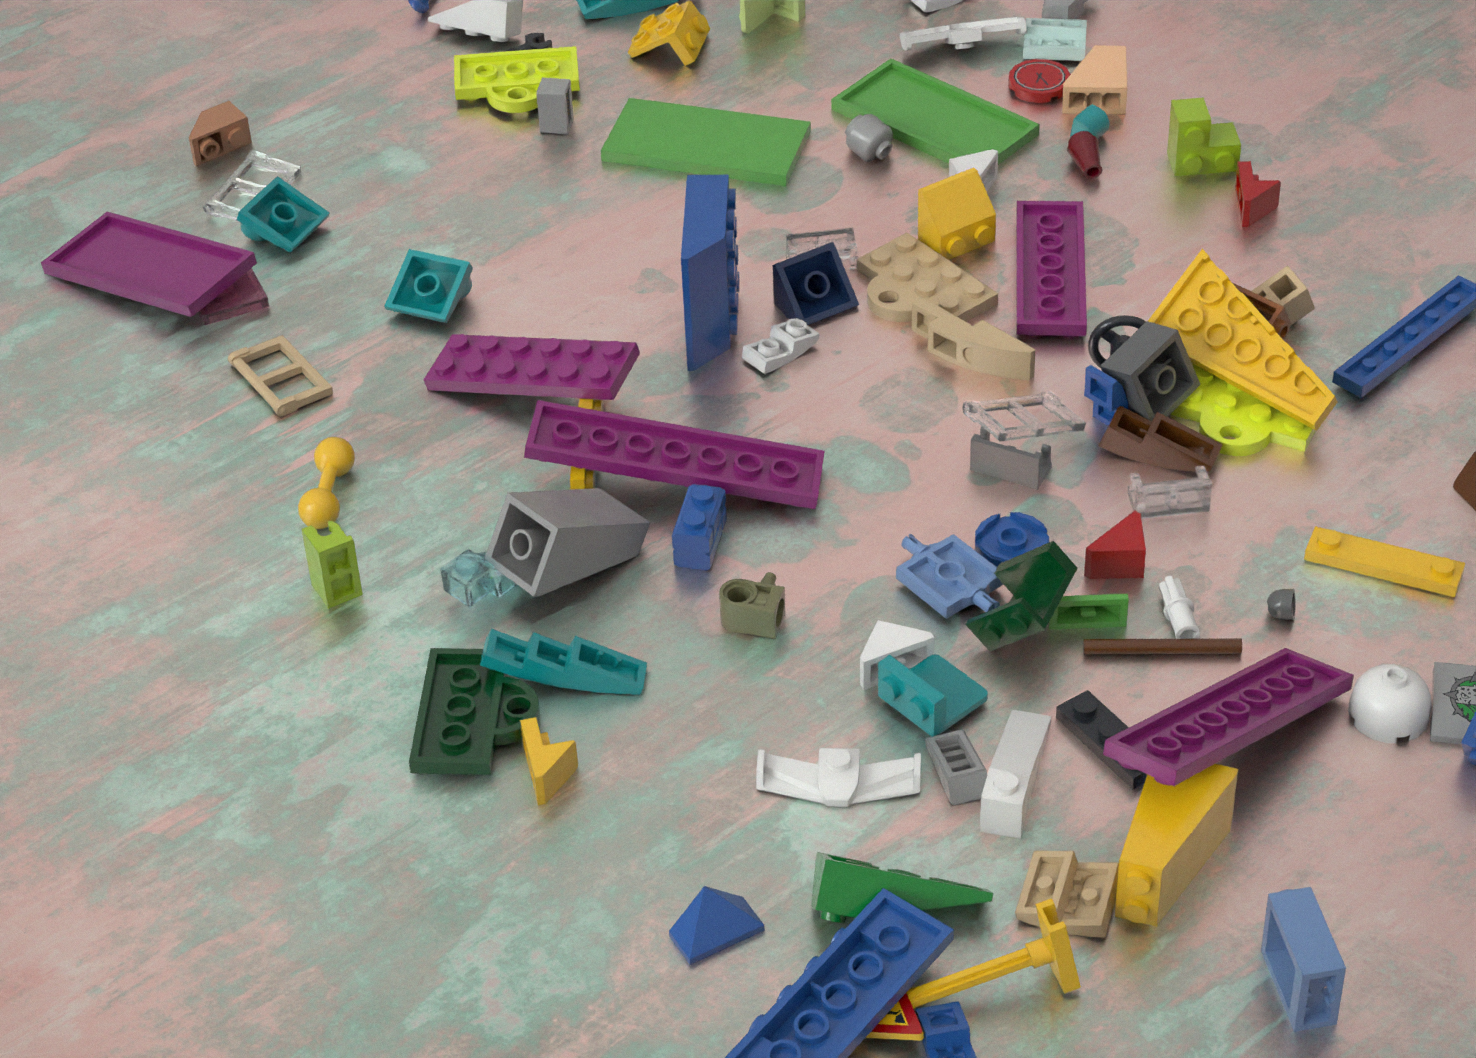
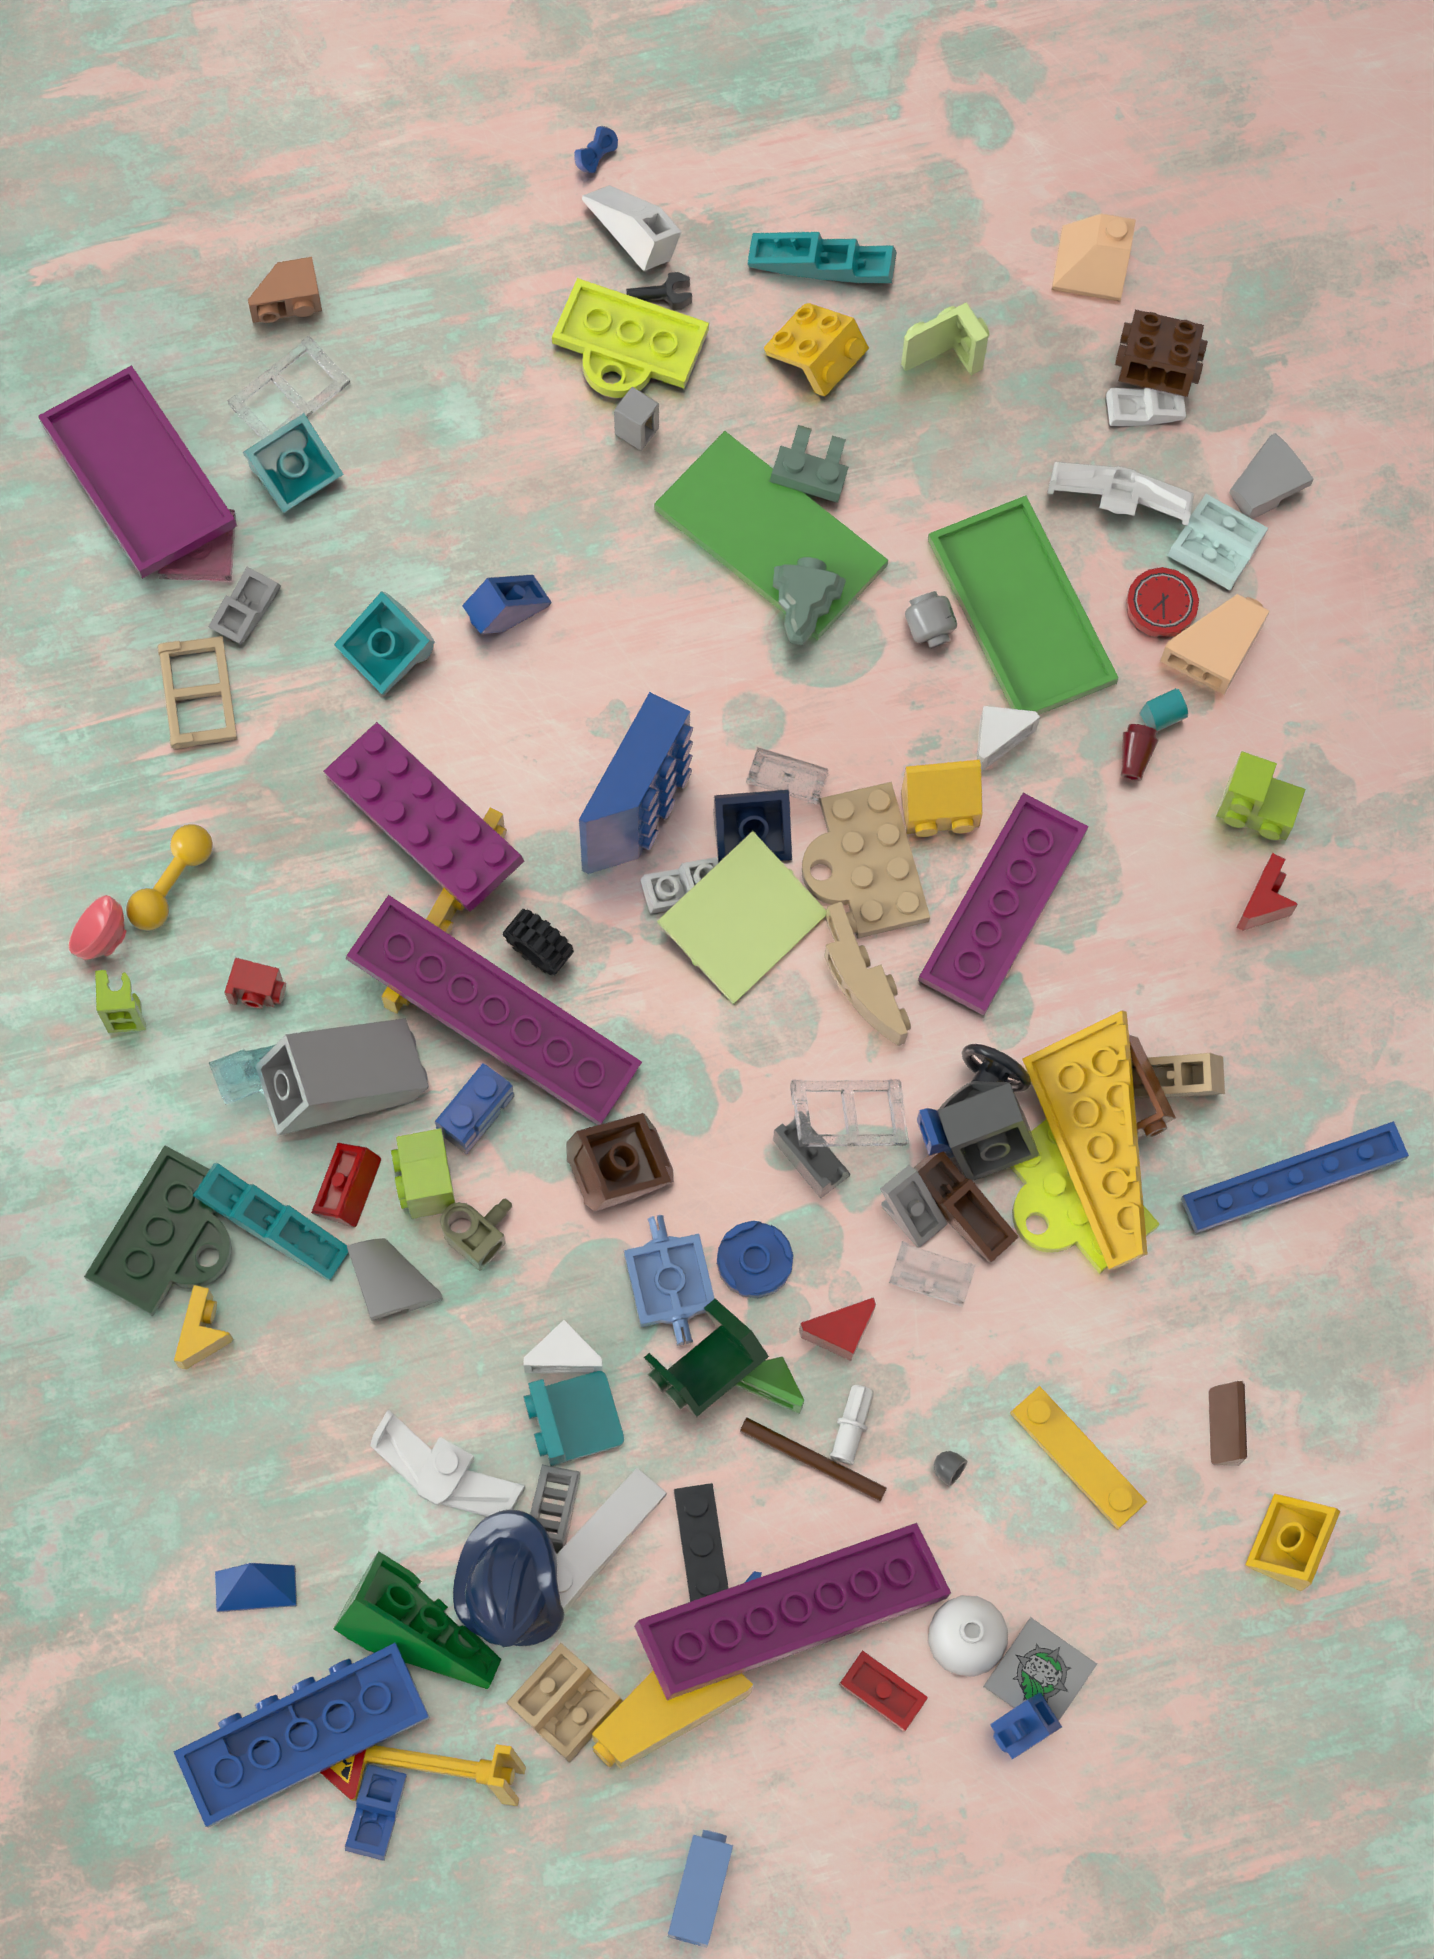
camera: 20 degrees right, 30 degrees up
none -> coral piece [69,895,126,960]
none -> light grey slope [208,567,281,645]
none -> red brick [224,957,286,1009]
none -> red slope [311,1143,381,1227]
none -> light grey slope [347,1238,443,1321]
none -> lime brick [391,1128,455,1219]
none -> dark blue piece [453,1510,564,1647]
none -> blue slope [462,575,552,634]
none -> black tyre [502,909,574,976]
none -> reddish brown slope [566,1113,674,1211]
none -> yellowish green piece [656,831,826,1004]
none -> sand green plate [769,425,849,503]
none -> sand green rock [773,557,846,645]
none -> red plate [839,1650,928,1732]
none -> light grey slope [880,1165,948,1248]

